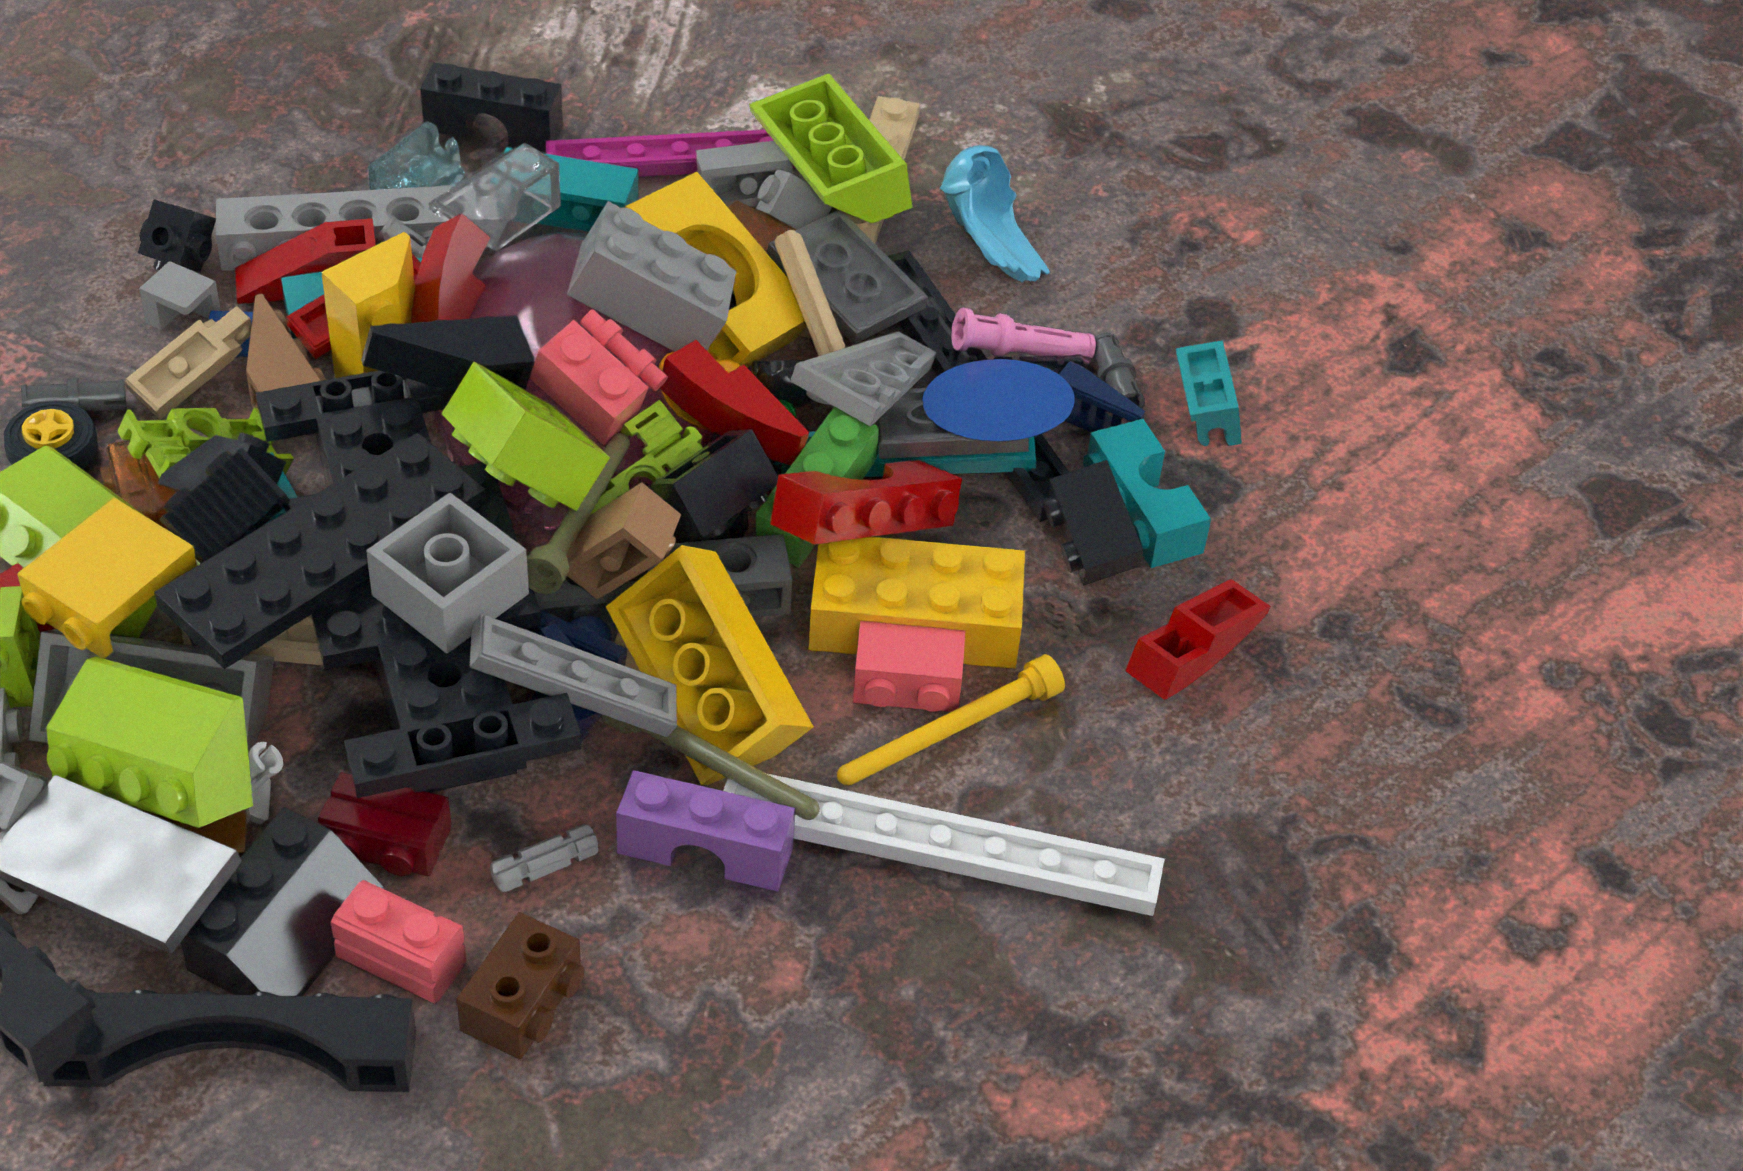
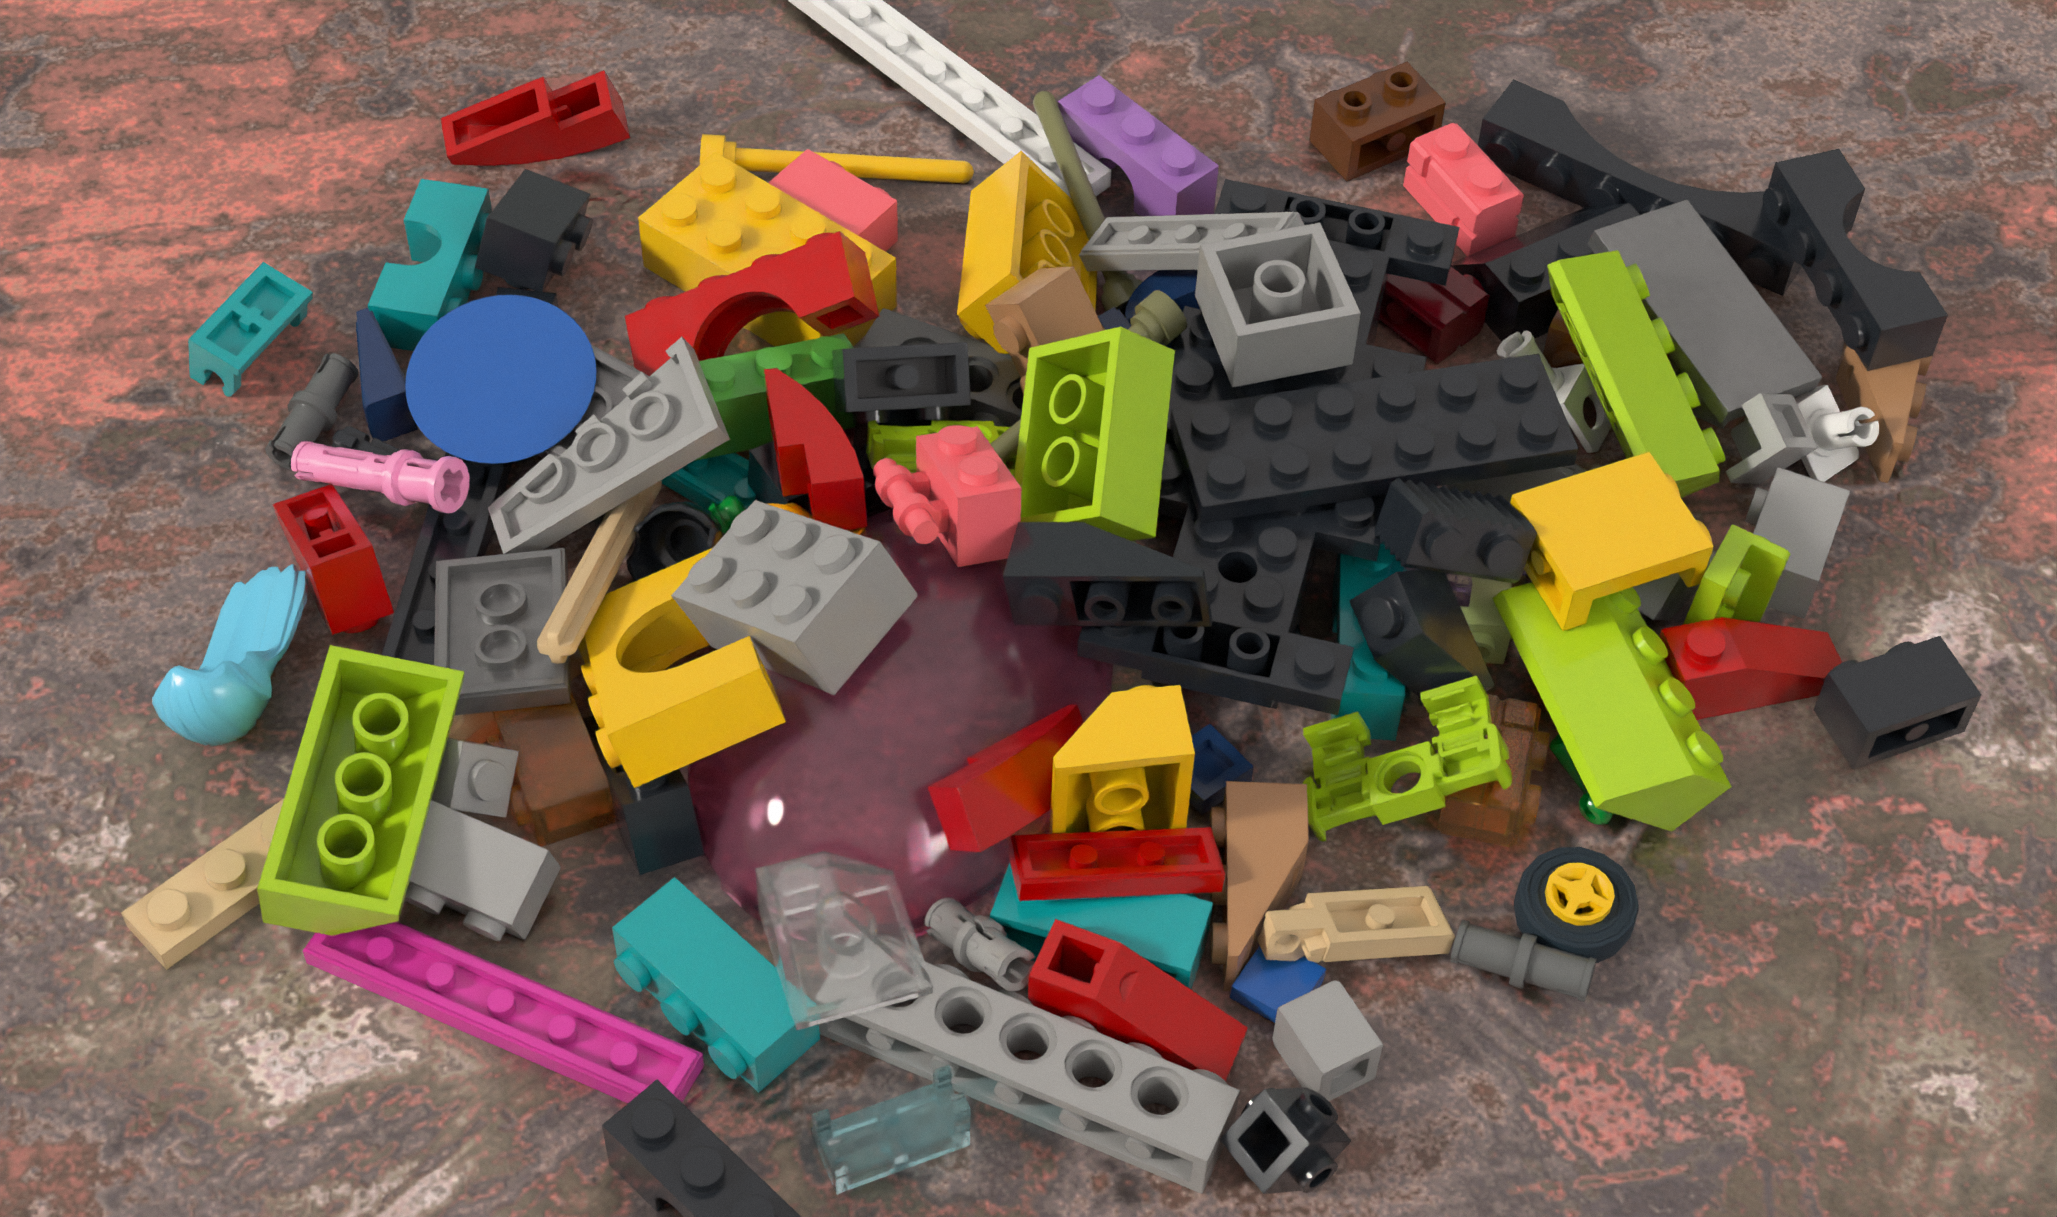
camera: 145 degrees left, 5 degrees up
none -> red slope [272,484,394,635]

